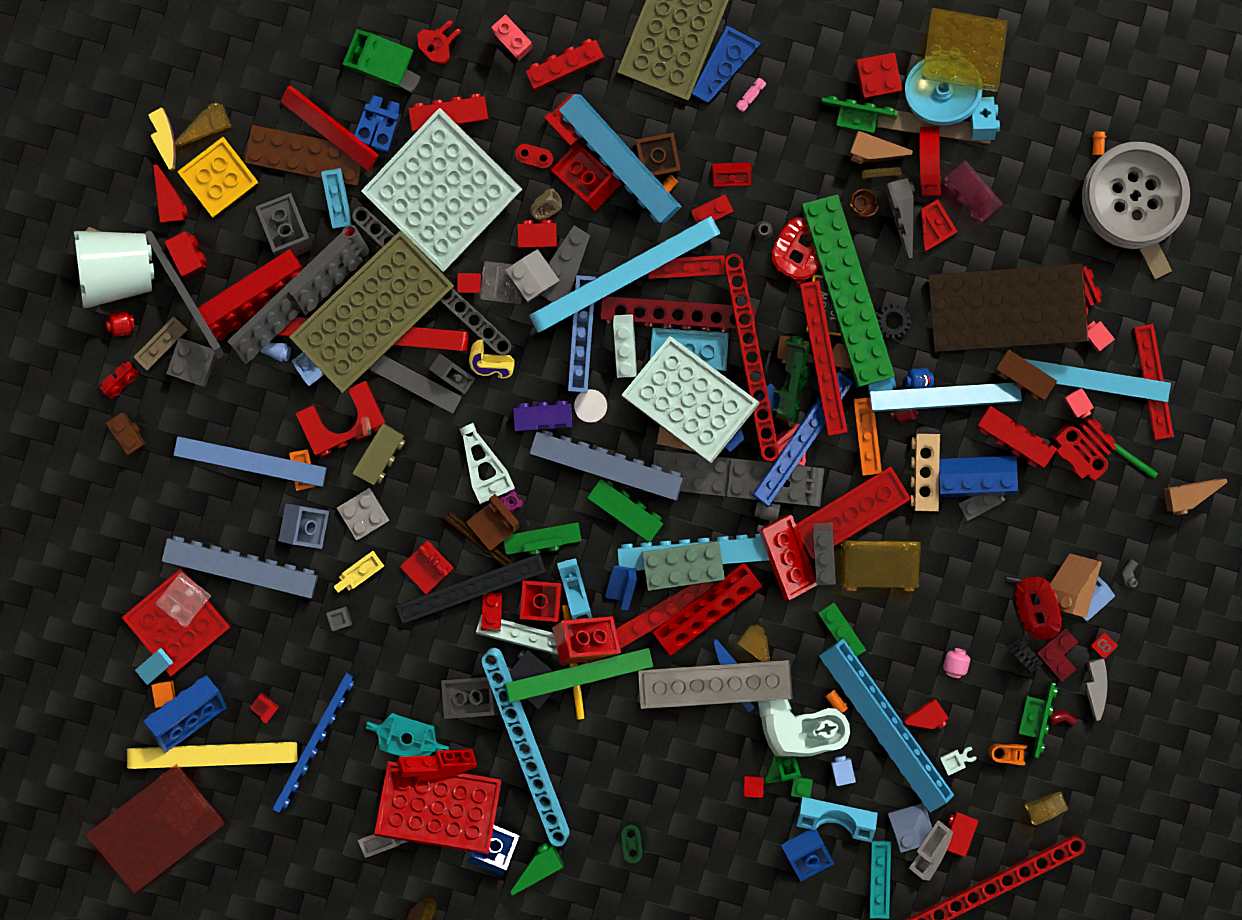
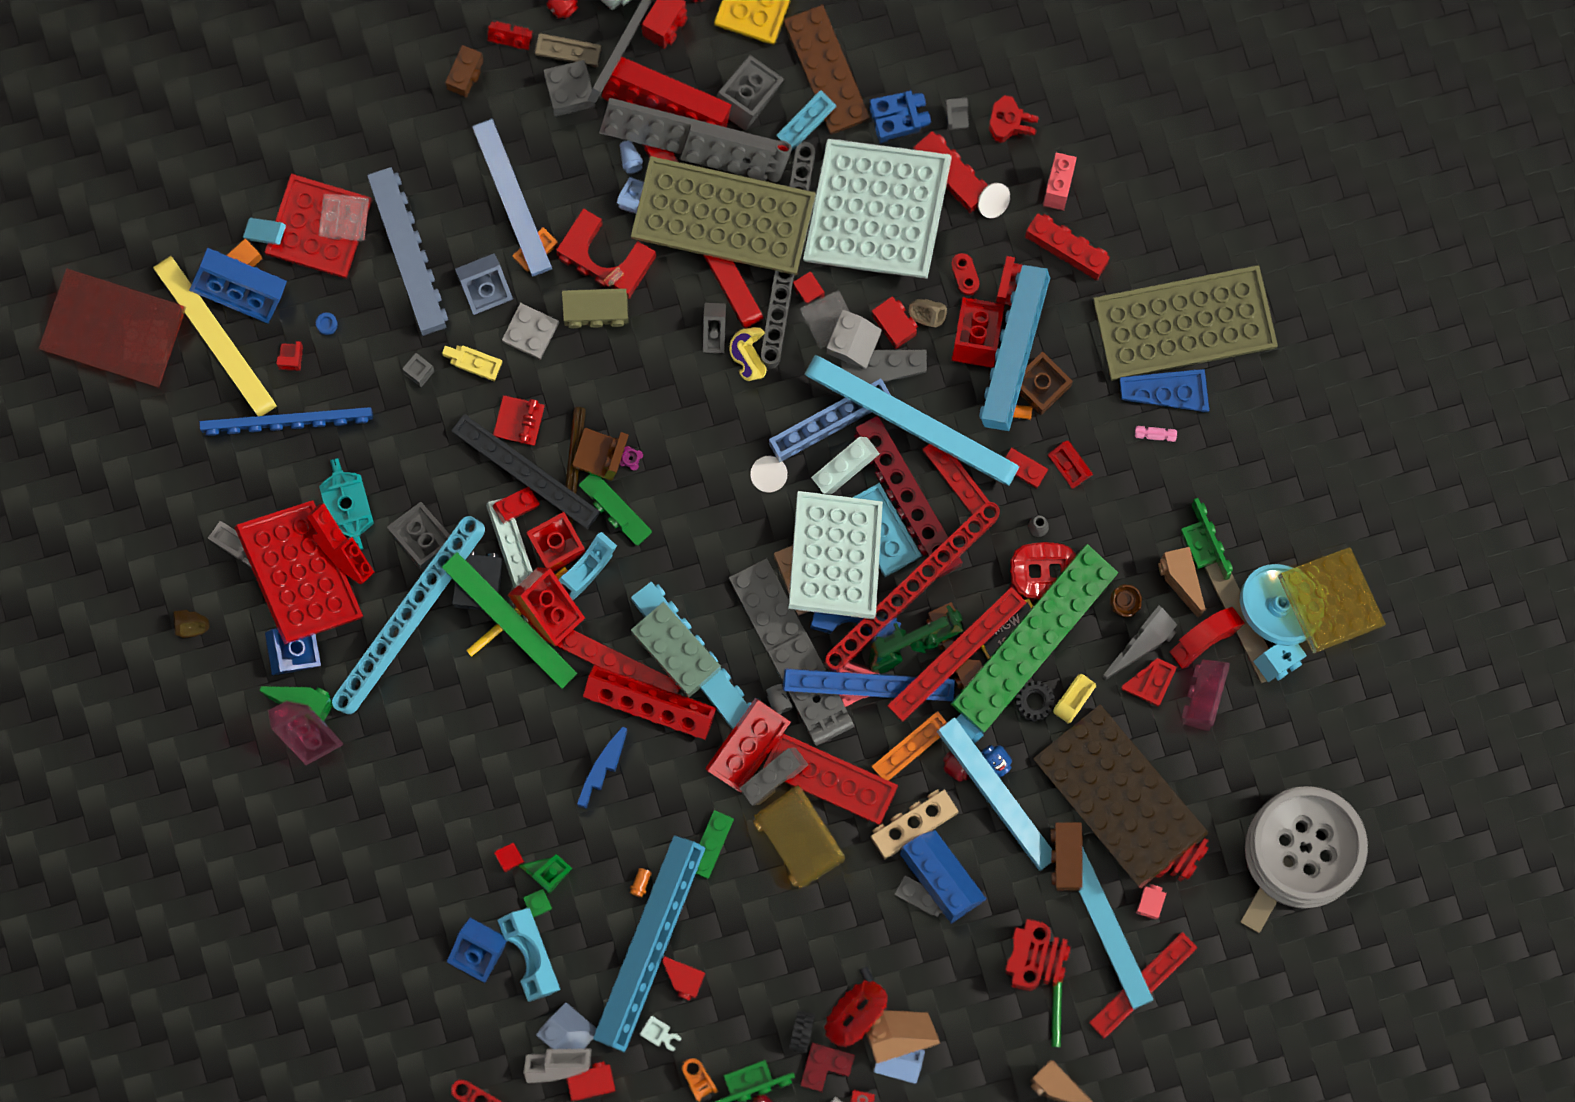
camera: 55 degrees right, 10 degrees down
red tile [280,86,379,171] -> none
green slope [342,29,414,86] -> none
dark grey tile [369,355,462,413] -> none
light aqua plate [459,423,515,504] -> none
dark purple wedge [513,401,573,431] -> none
sand blue brick [530,429,684,500] -> none
green brick [587,478,663,542] -> none
blue panel [605,565,637,610] -> none
dark green plate [621,824,642,863] -> none
plate [638,660,793,709] -> none
clear yellow slope [737,624,770,662] -> none
light aqua piece [758,699,850,757] -> none
light blue brick [831,756,856,786] -> none
red brick [855,52,902,100] -> none
clear yellow tile [861,167,902,179] -> none
teal plate [869,841,891,919] -> none
bright pink head [943,648,971,678] -> none
red wedge [976,406,1057,469] -> none
coral brick [1063,388,1094,419] -> none
orange pin [1091,132,1107,155] -> none
dark grey arm [1122,559,1138,588] -> none
none -> clear pink slope [268,701,343,765]
none -> blue tile [316,313,338,335]
none -> white piece [978,183,1010,218]
none -> light yellow animal [1053,674,1096,723]

